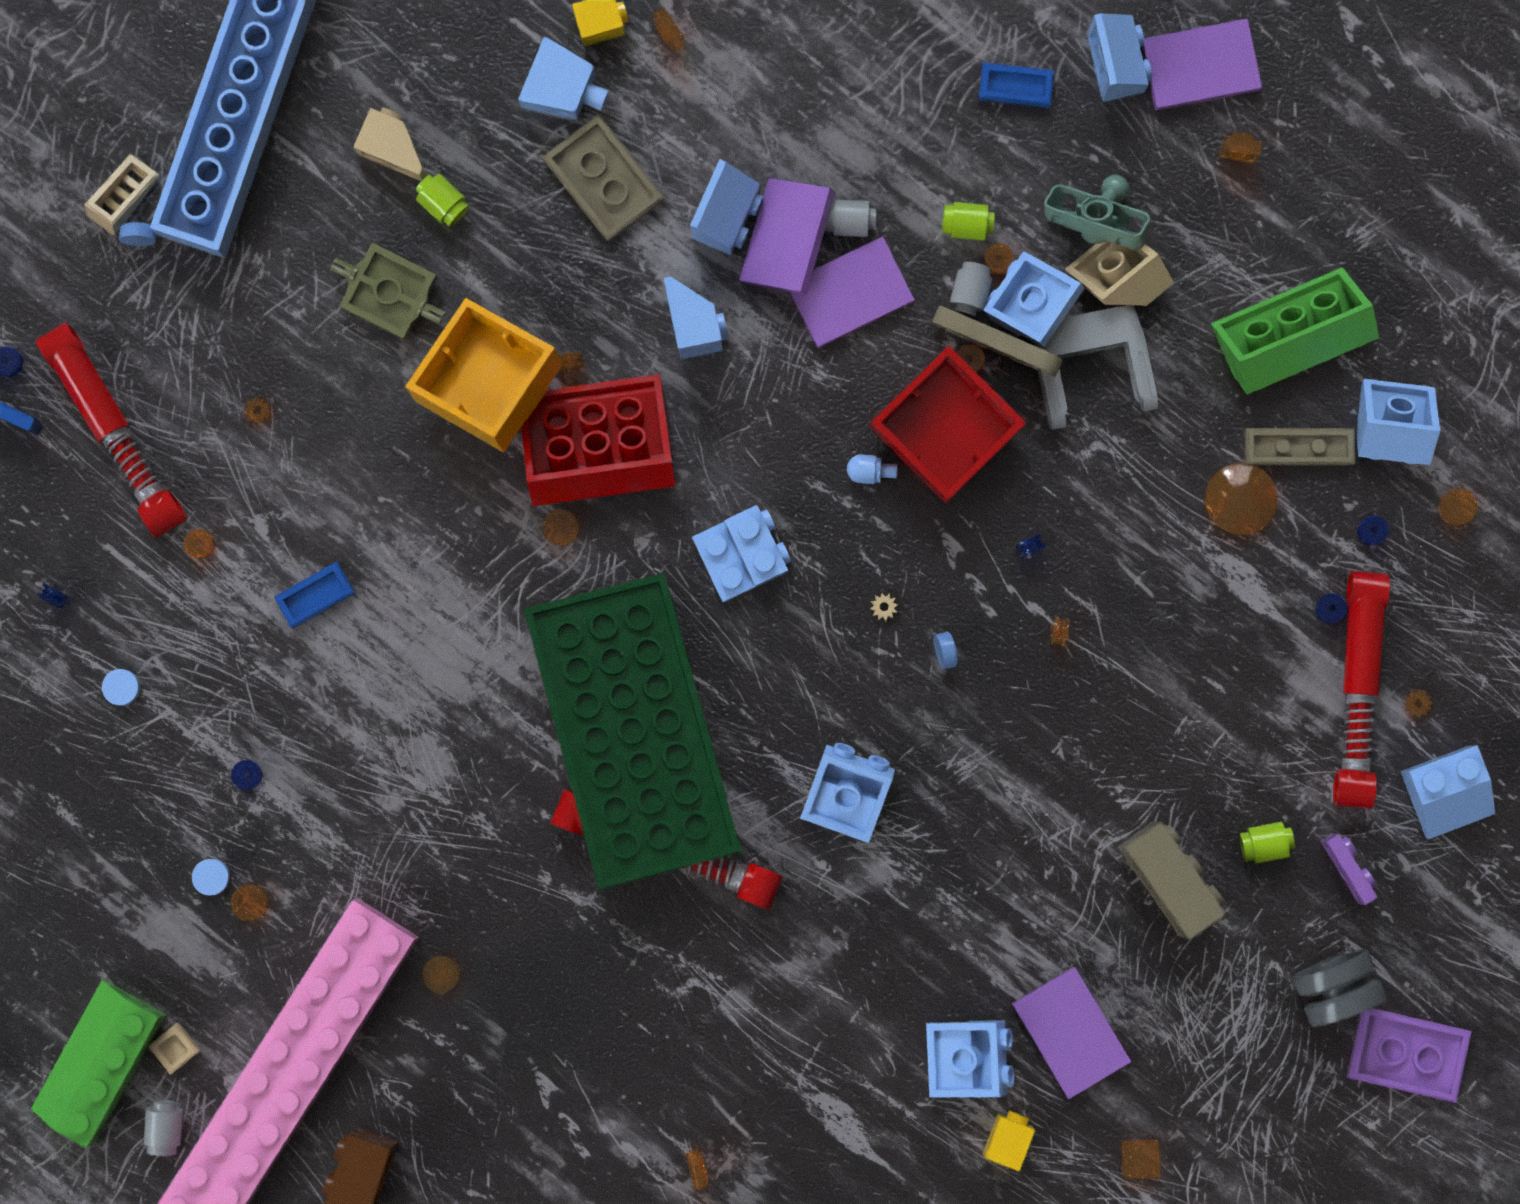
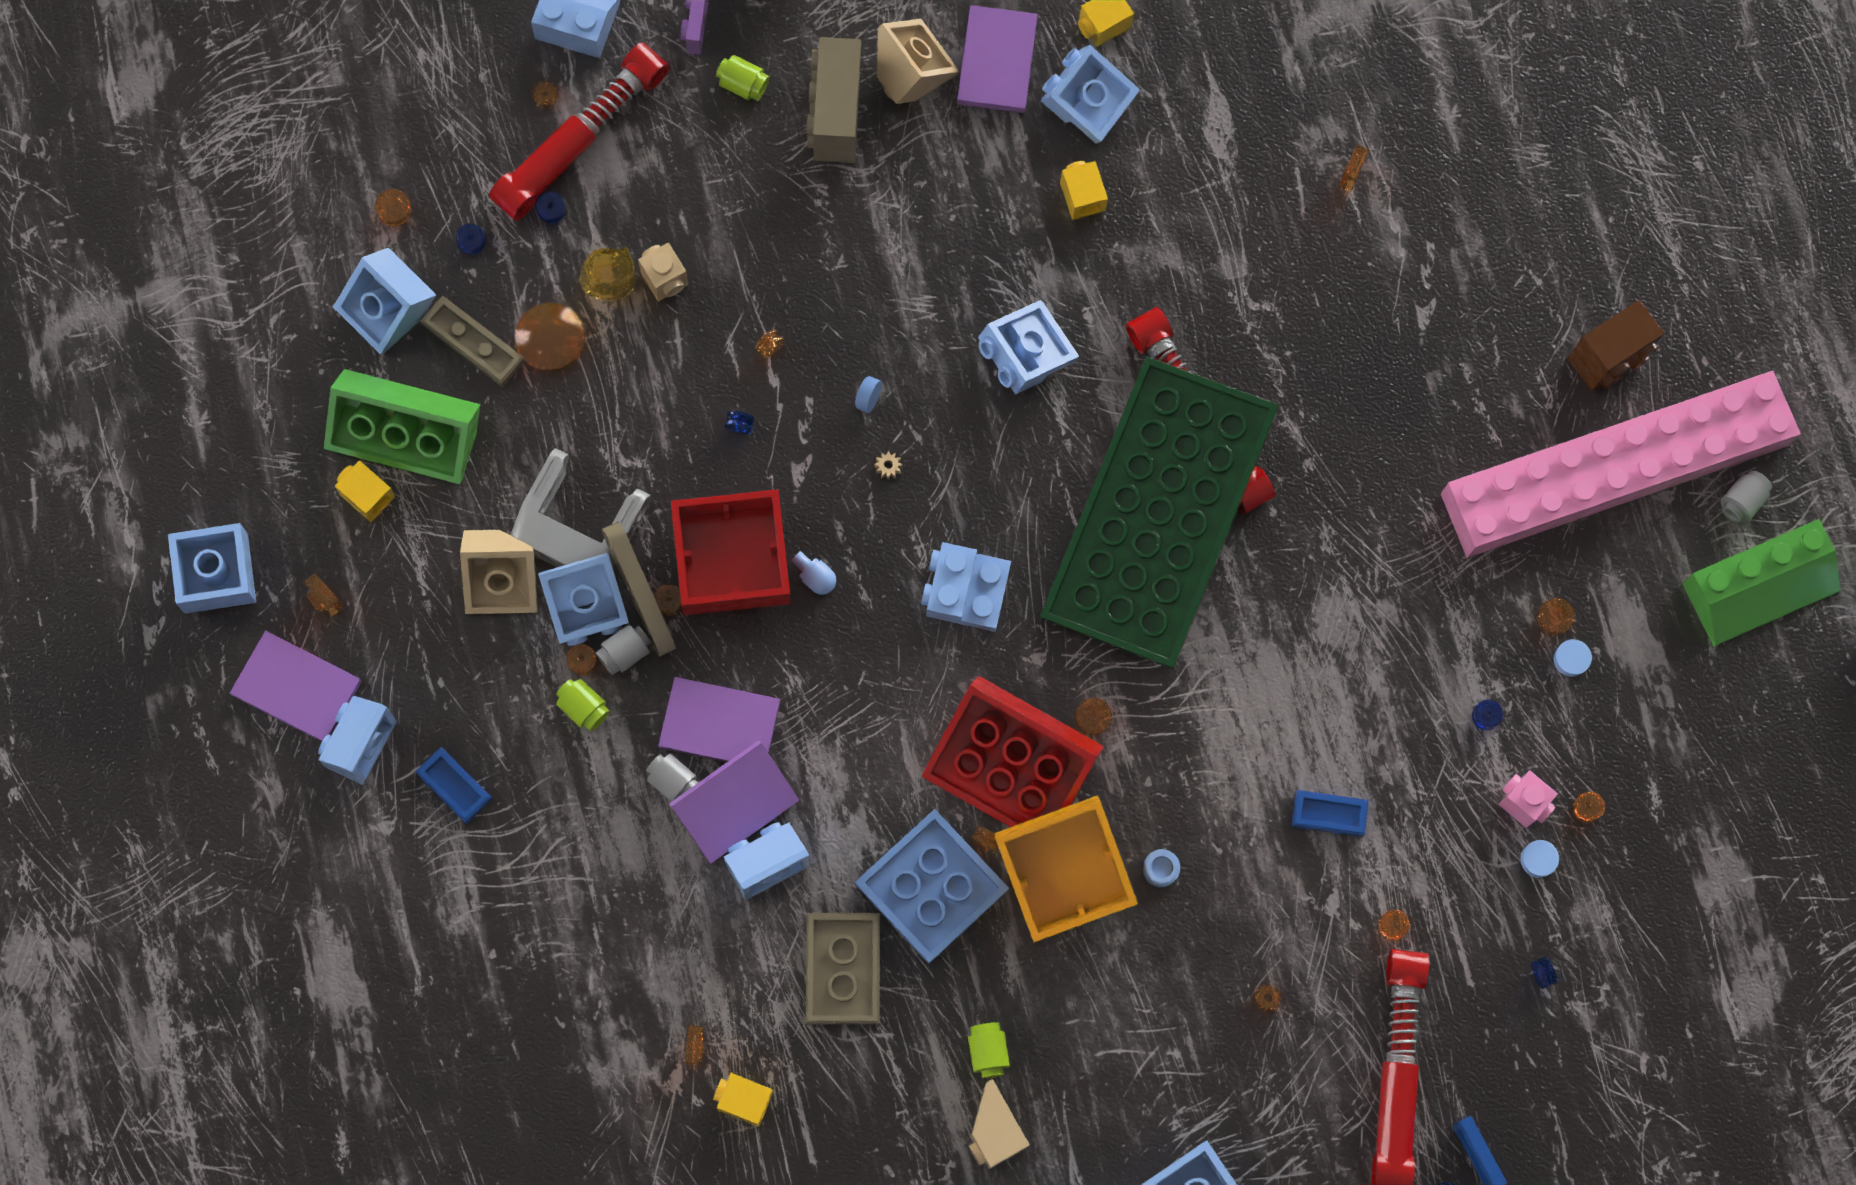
camera: 150 degrees left, 10 degrees down
tan tile [148,1022,201,1075] -> none
olive plate [330,243,446,340] -> none
clear orange tile [422,955,460,993] -> none
light blue torso [518,37,609,119] -> none
light blue slope [664,276,728,360] -> none
sand green piece [1044,175,1150,250] -> none
none -> light blue brick [168,523,256,614]
none -> yellow brick [335,460,395,522]
none -> clear yellow hair [579,247,635,301]
none -> tan brick [638,242,688,302]
none -> medium blue plate [854,809,1010,964]
none -> tan slope [877,19,960,104]
none -> yellow brick [1060,161,1108,220]
none -> light blue tile [1143,849,1180,887]
none -> bright pink brick [1498,770,1558,828]
none -> clear orange piece [1573,791,1605,822]

